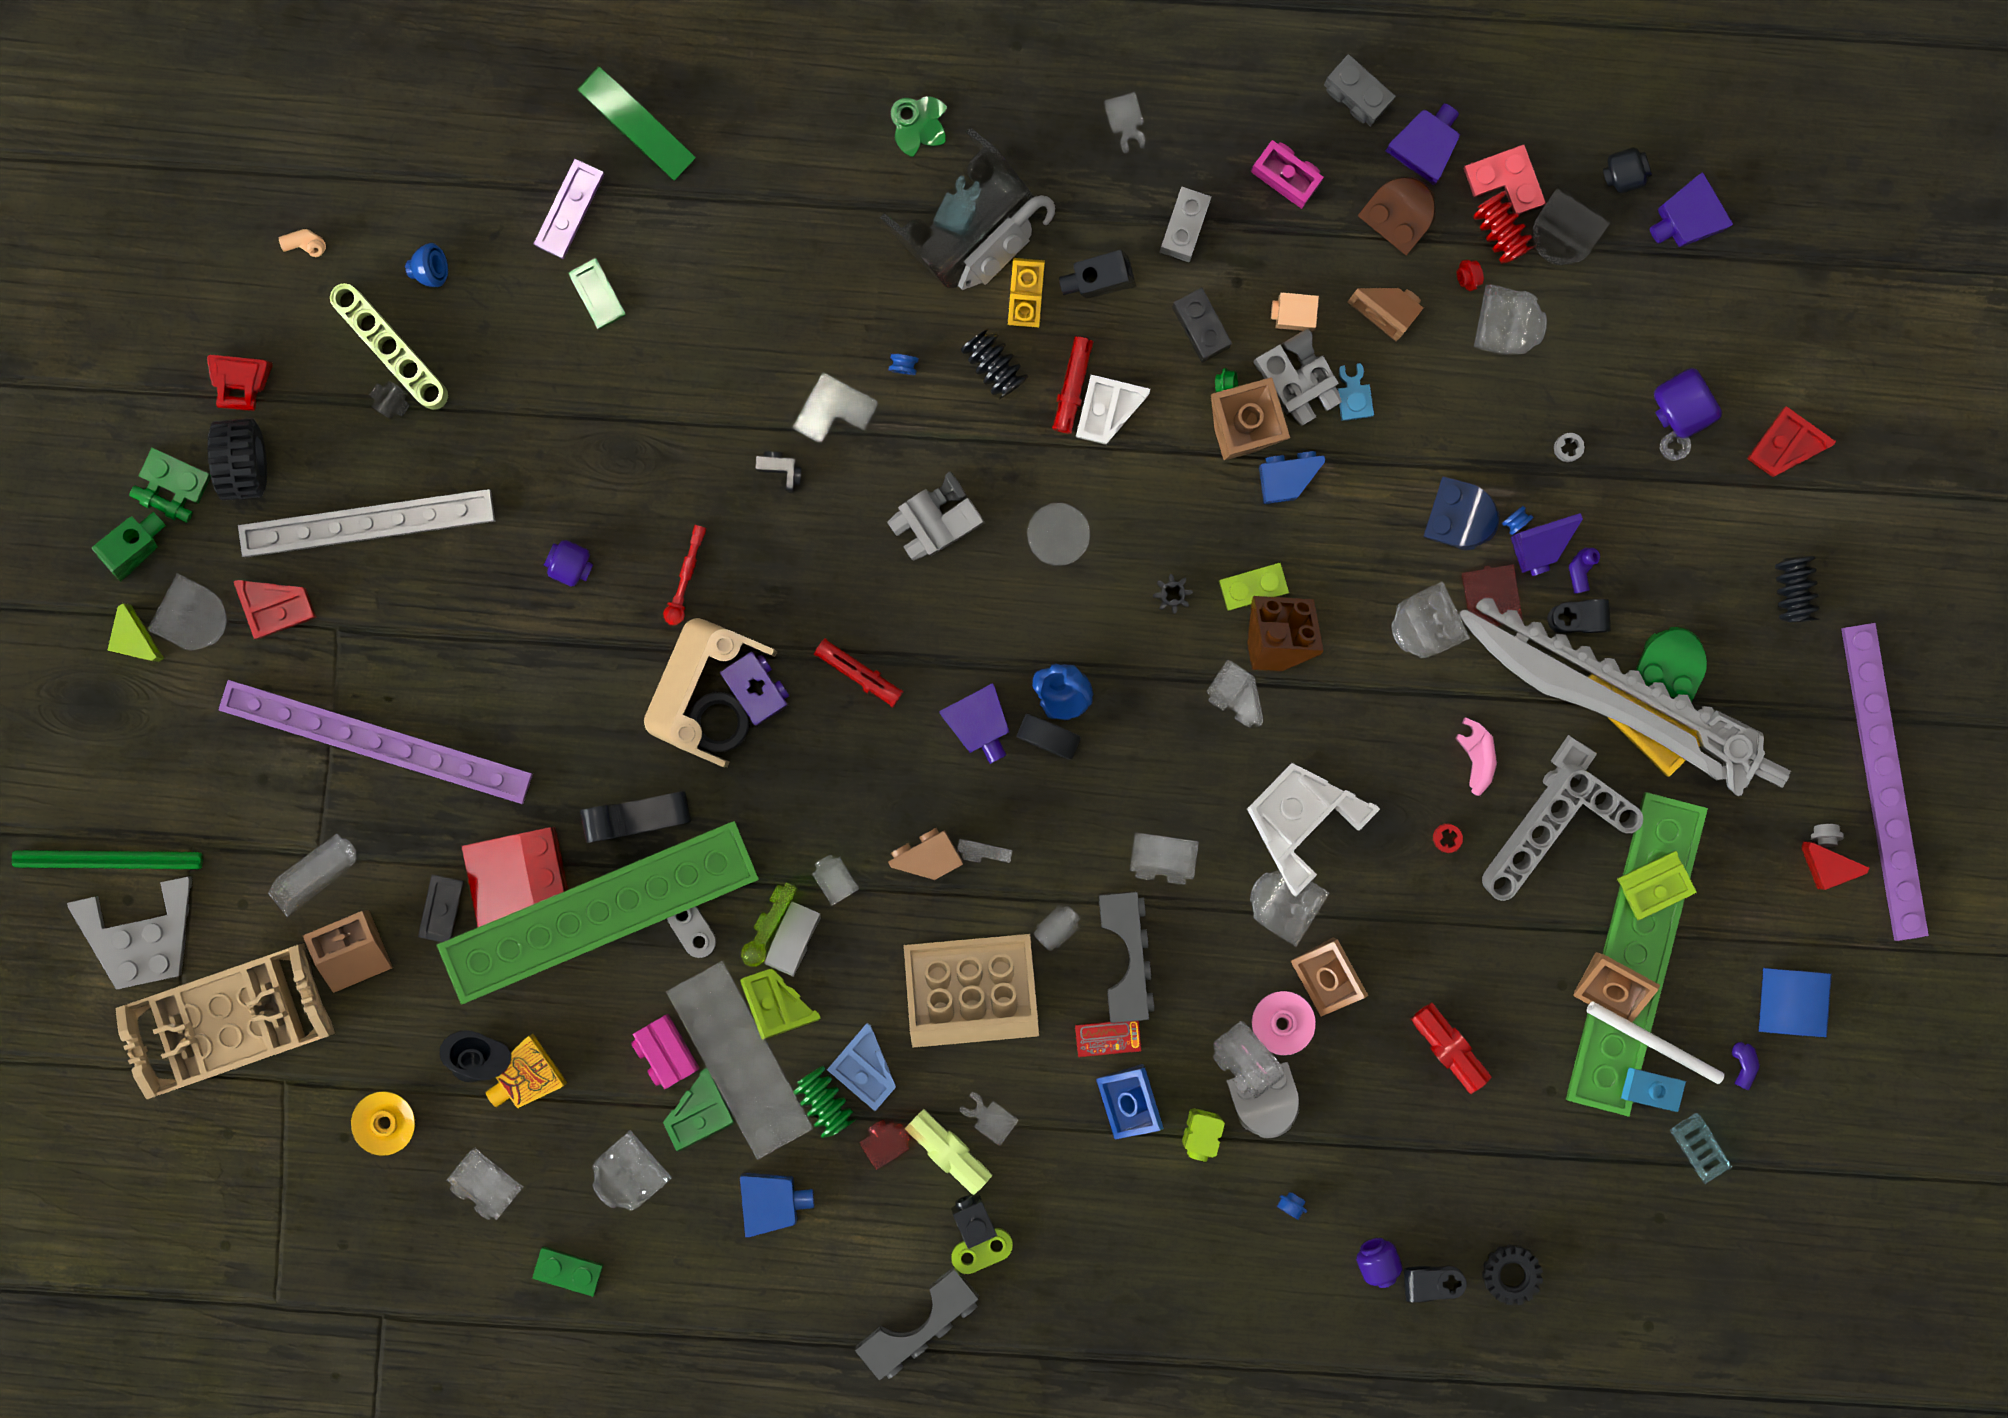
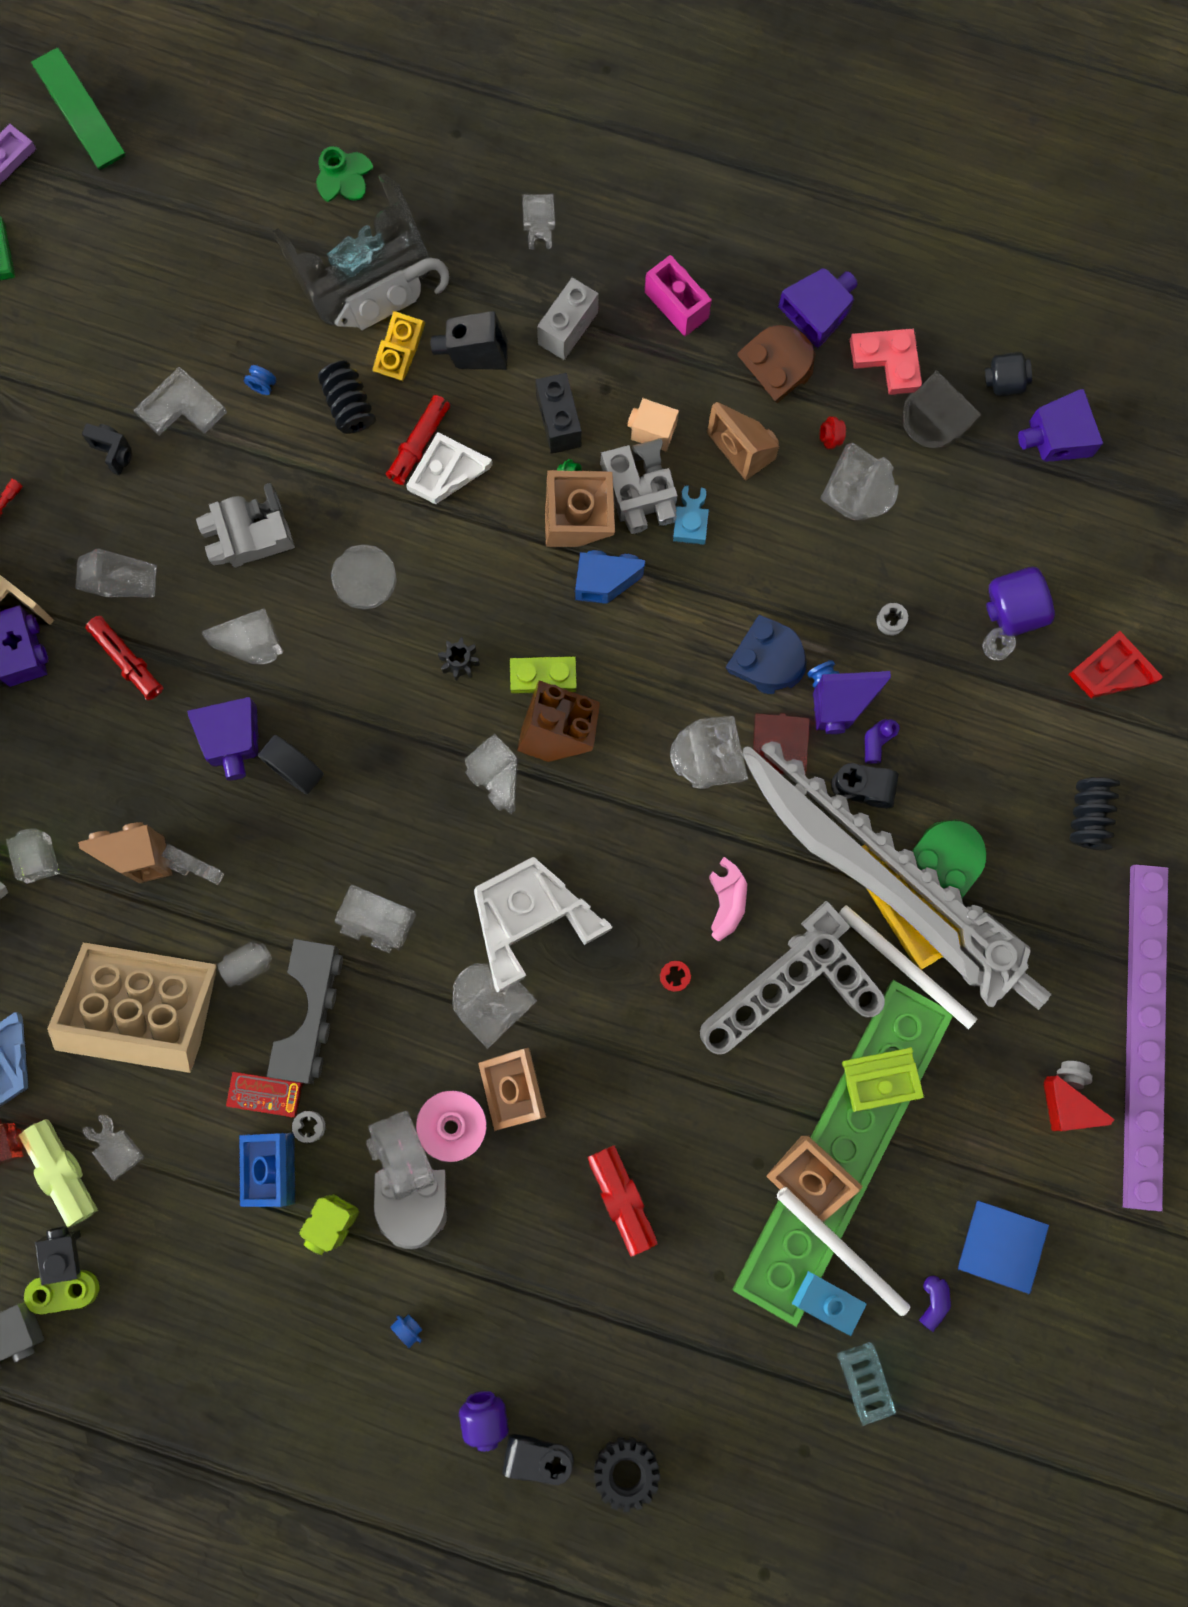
camera: 15 degrees right, 10 degrees down
blue hair [1032,664,1093,720] -> none
dark grey brick [1324,54,1396,127] -> none
red piece [1473,191,1537,264] -> none
none -> clear slope [76,548,157,597]
none -> clear slope [202,608,283,664]
none -> light grey bush [292,1111,326,1143]
none -> white piece [839,905,977,1029]

